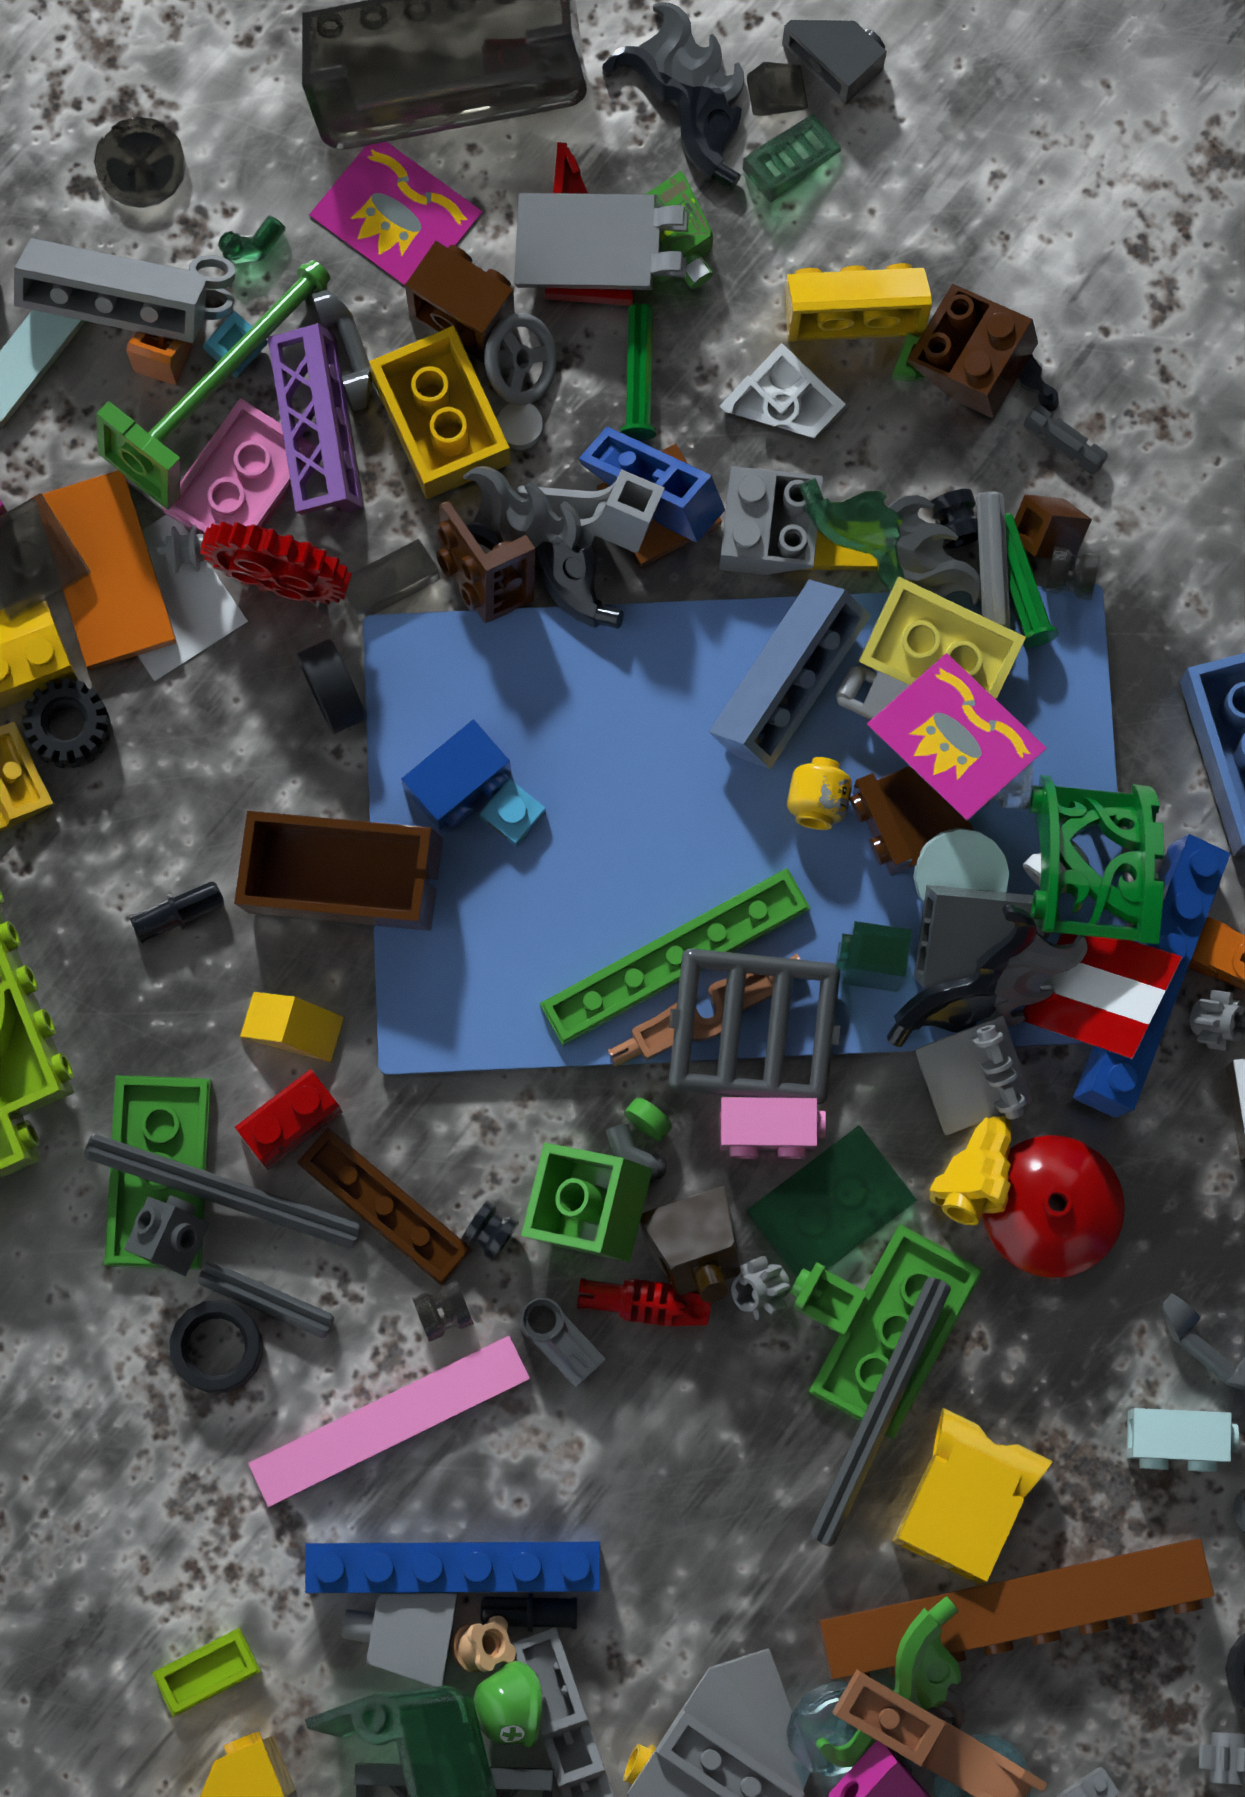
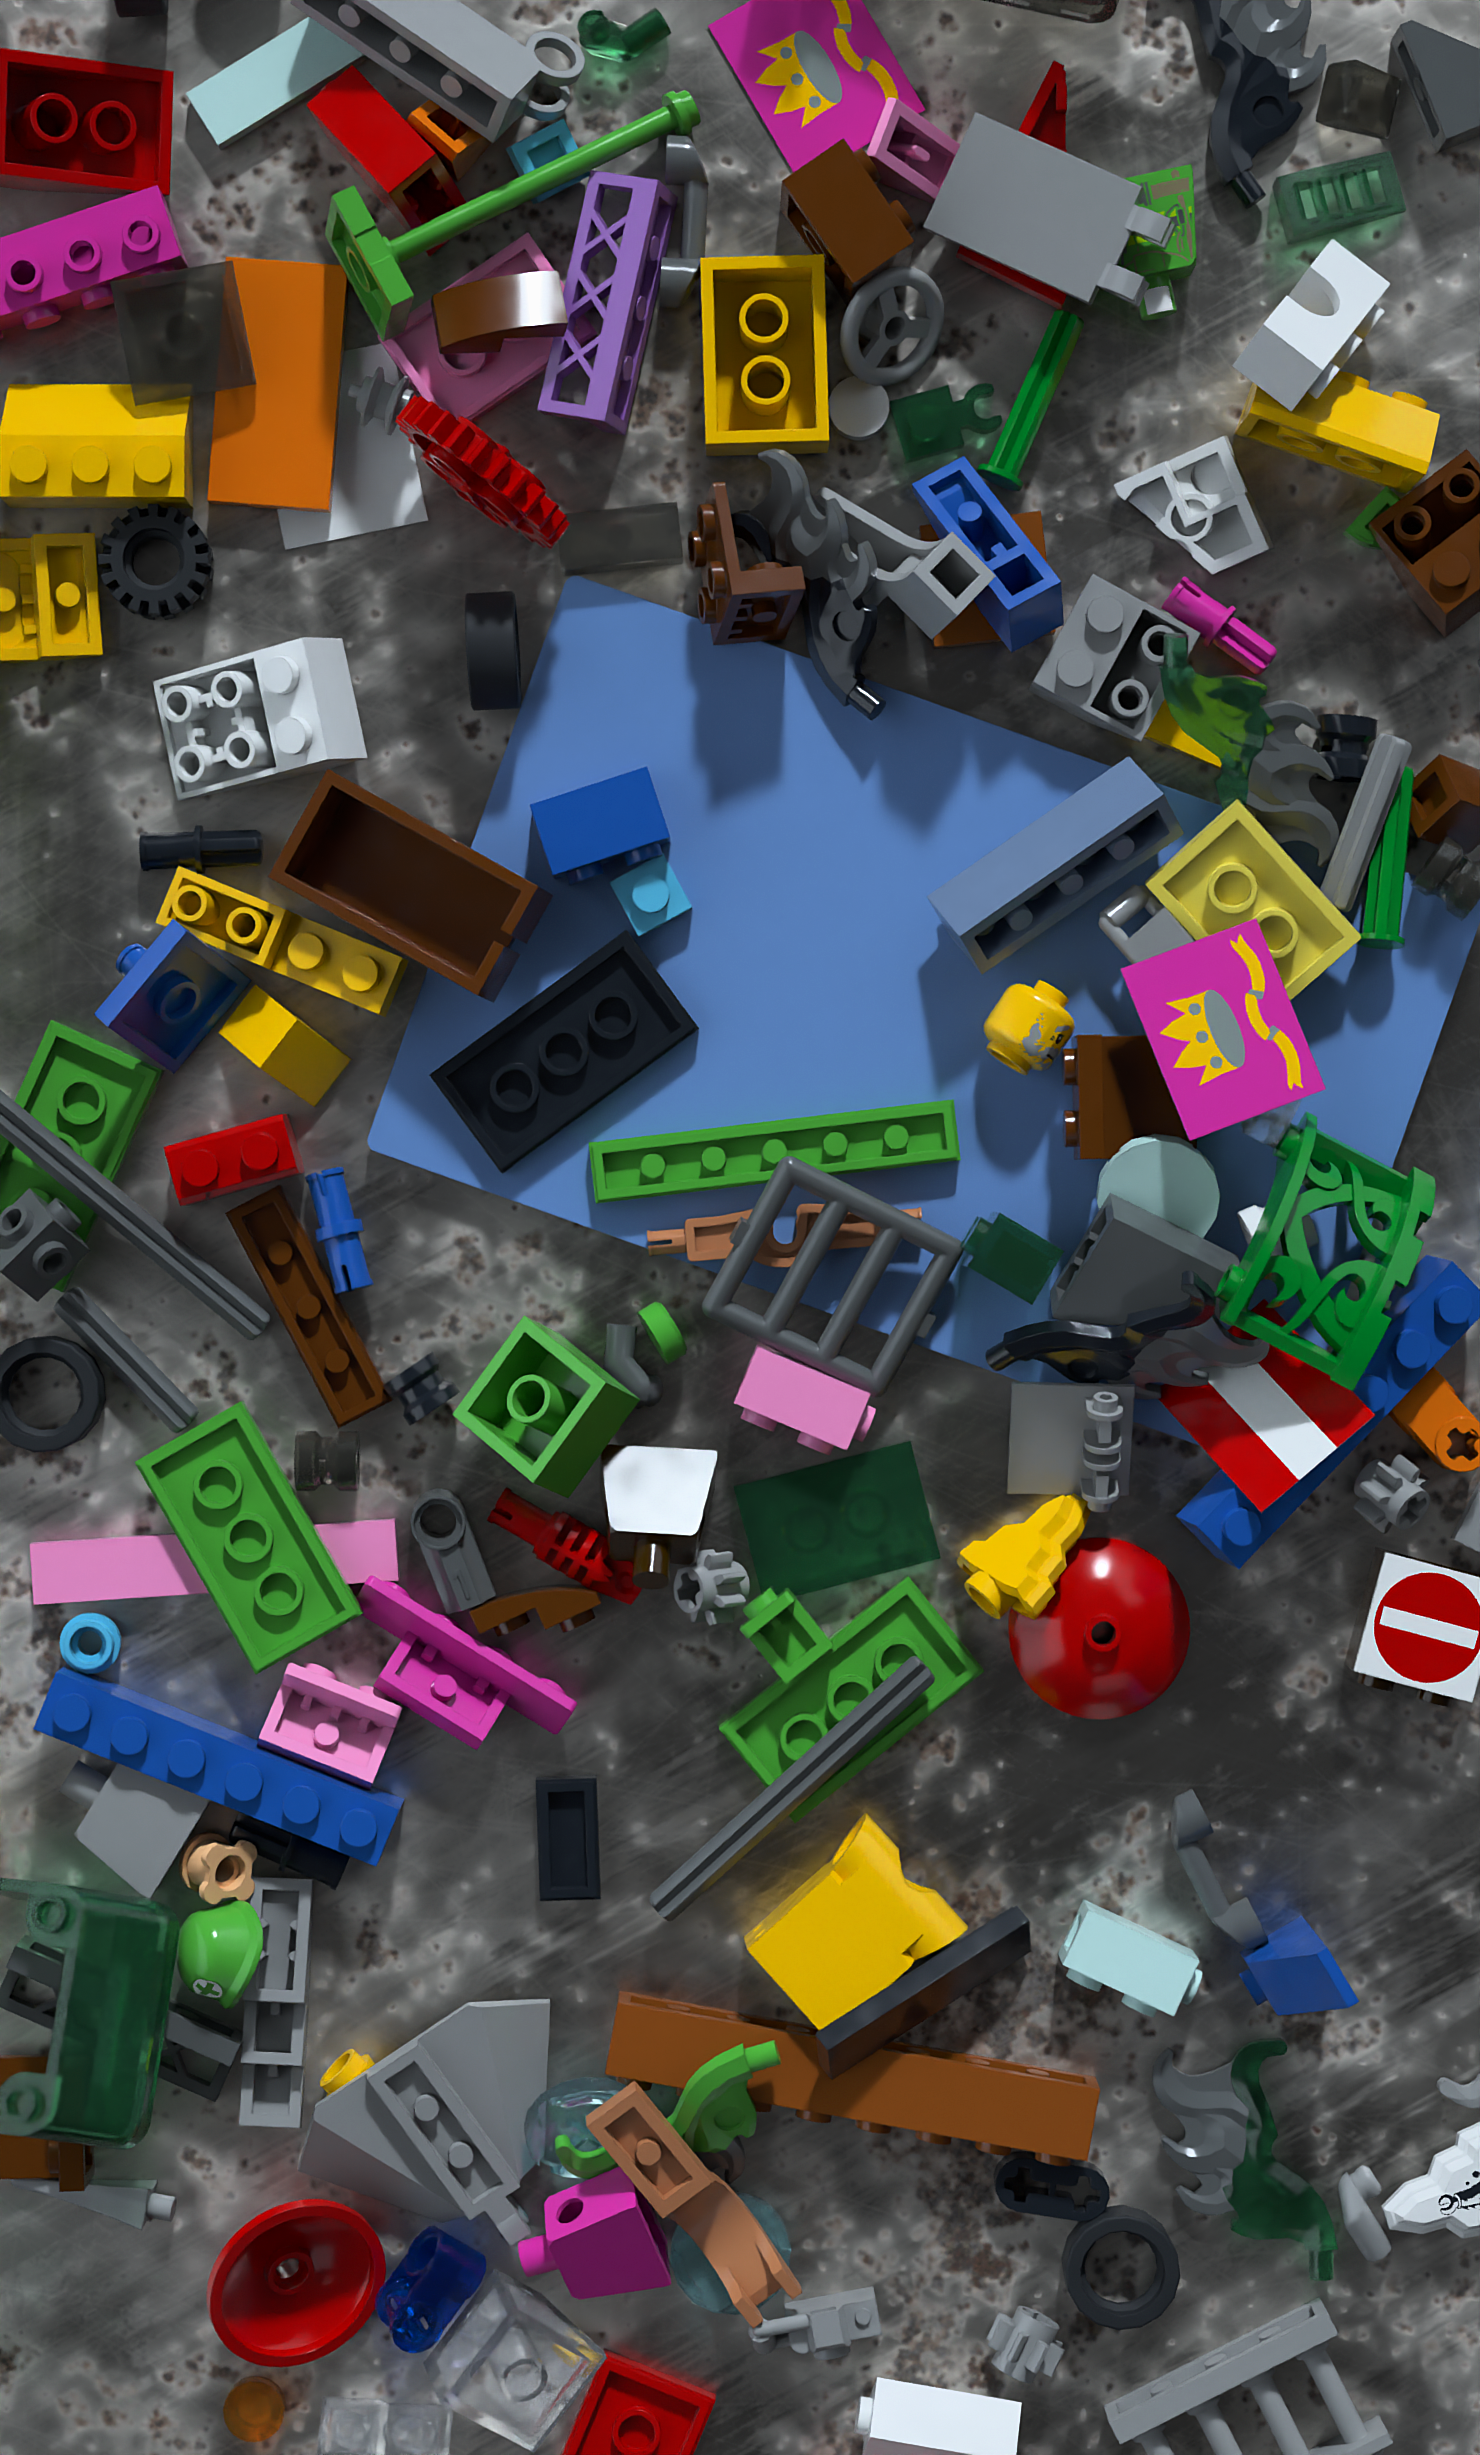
camera: 30 degrees right, 10 degrees up
none -> medium azure plate [59,1612,122,1674]
none -> blue tile [94,919,252,1074]
none -> bright green tile [135,1401,364,1675]
none -> white slope [153,637,368,801]
none -> yellow slope [155,866,409,1017]
none -> bright pink bracket [257,1663,402,1790]
none -> blue pin [305,1167,374,1295]
none -> red slope [306,65,466,257]
none -> dark pink bracket [356,1575,577,1750]
none -> black tile [429,930,699,1174]
none -> reddish brown slope [431,271,568,354]
none -> reddish brown slope [469,1584,602,1637]
none -> black tile [536,1775,601,1901]
none -> black tile [815,1906,1031,2080]
none -> bright pink slope [866,97,960,204]
none -> clear green plate [889,383,1003,464]
none -> black beam [993,2151,1110,2221]
none -> dark pink axle [1161,576,1277,675]
none -> white arch [1232,239,1390,412]

